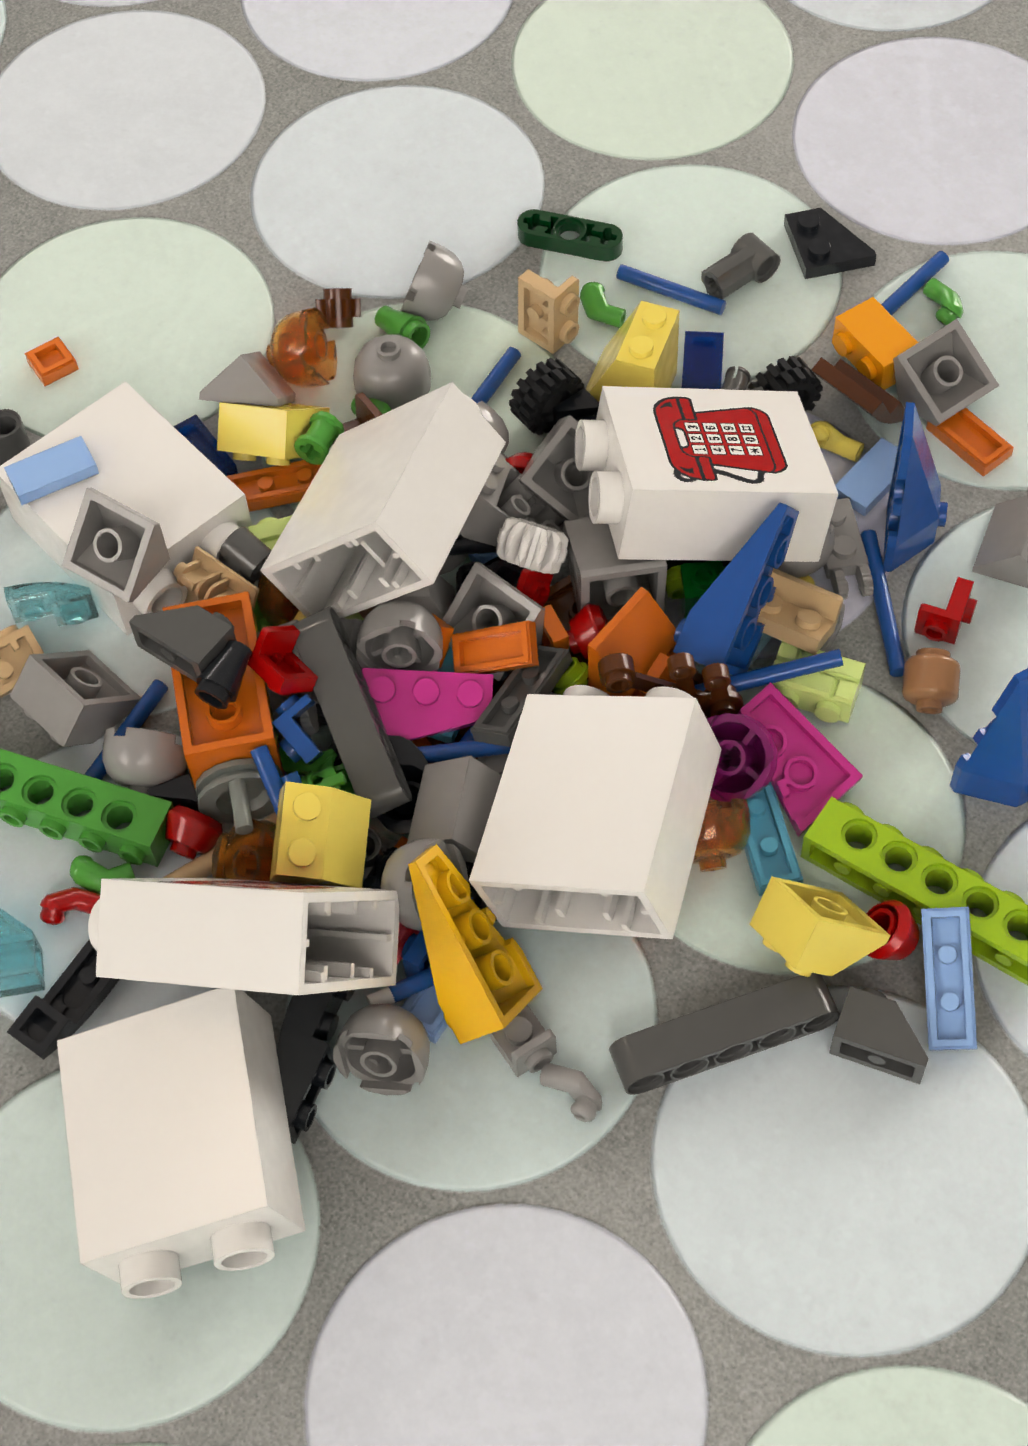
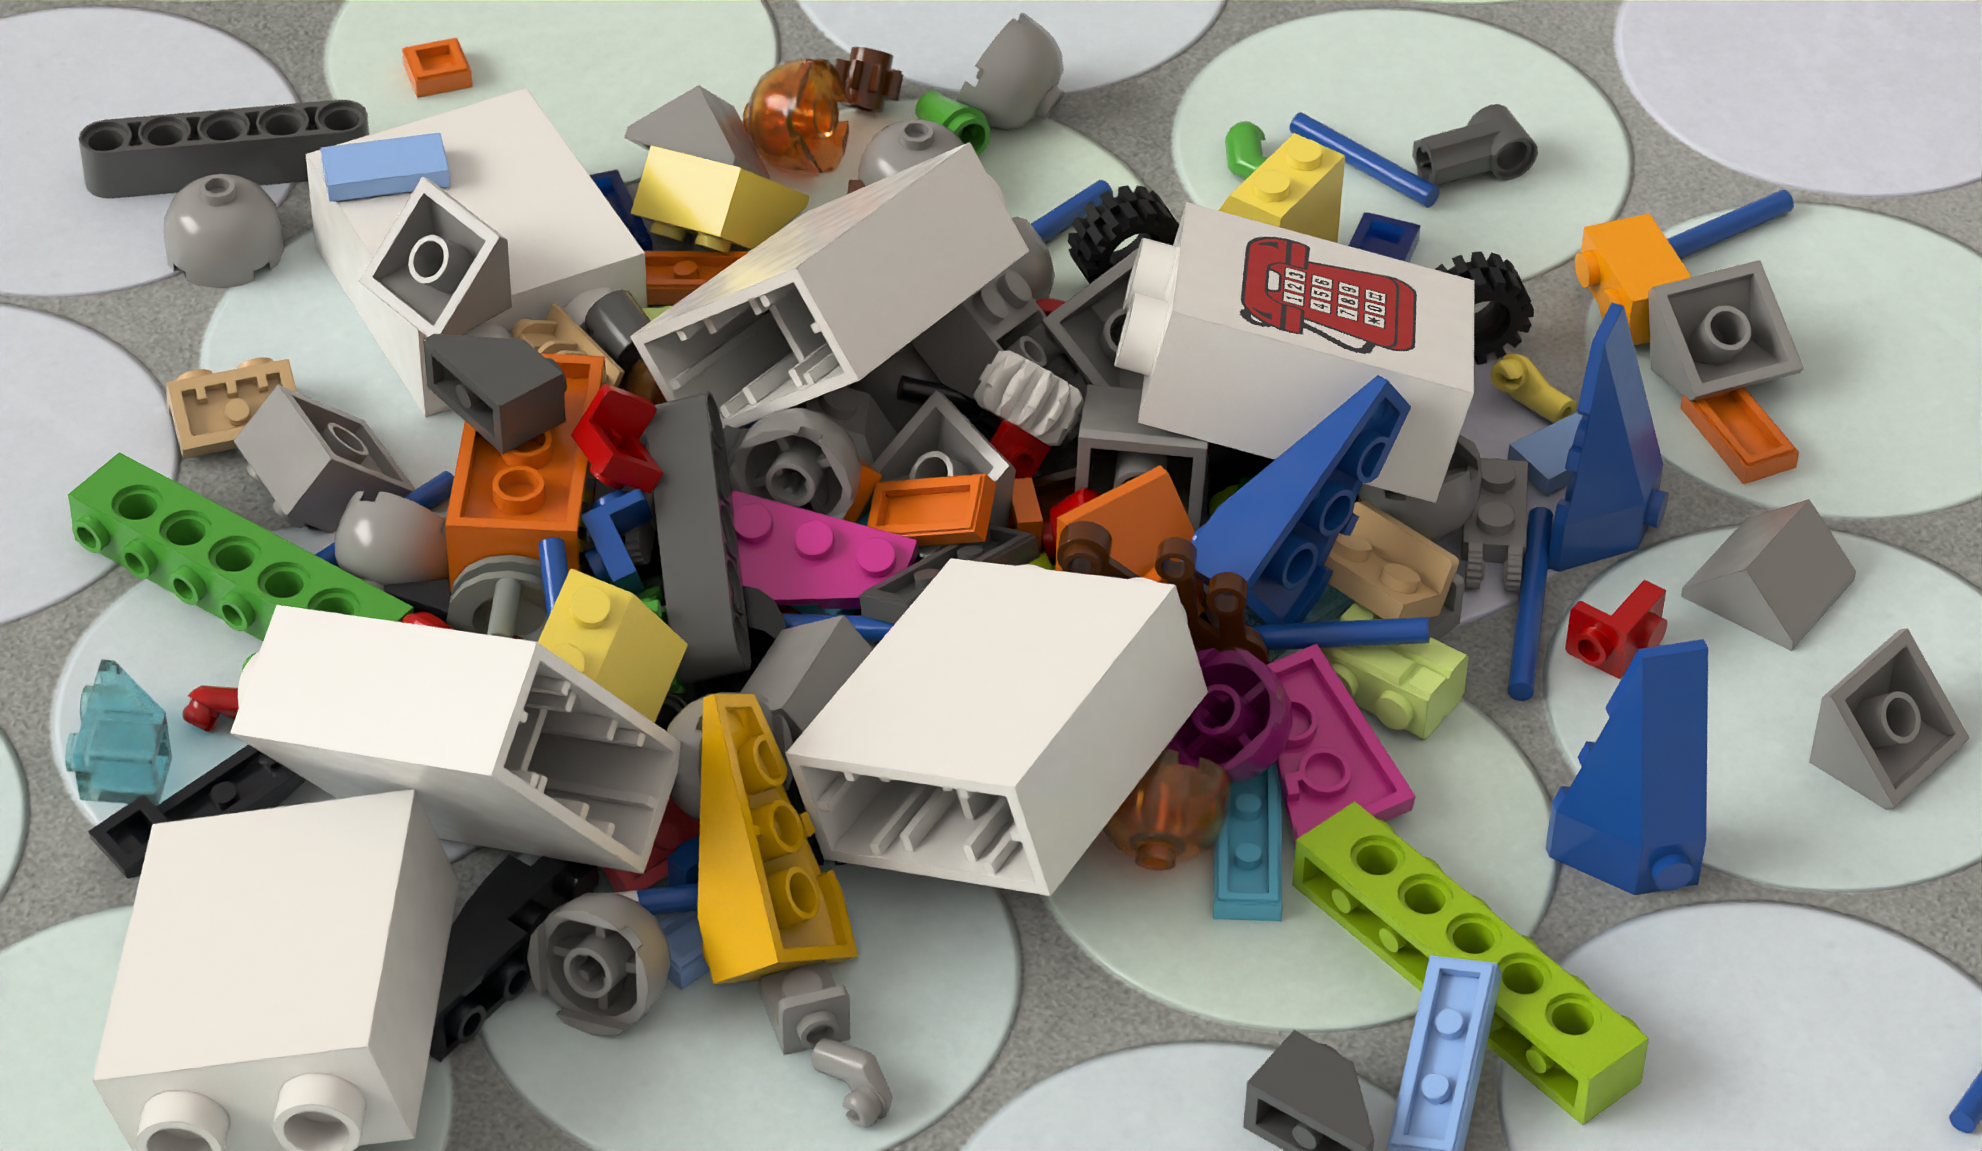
camera: 10 degrees right, 15 degrees down
clear light blue slope [4,582,99,627] -> none
black cone [194,640,252,710] -> none
bright green bush [294,411,344,465] -> none
dark green beam [517,209,623,262] -> none
tan bracket [518,269,580,354] -> none
dark grey beam [609,973,840,1095] -> none
light yellow slope [749,876,891,977] -> none
black wing [784,208,877,279] -> none
reddish brown slope [811,357,905,424] -> none
red cone [866,900,920,960] -> none
medium nougat head [902,648,960,714] -> none
bright green arm [923,278,964,326] -> none

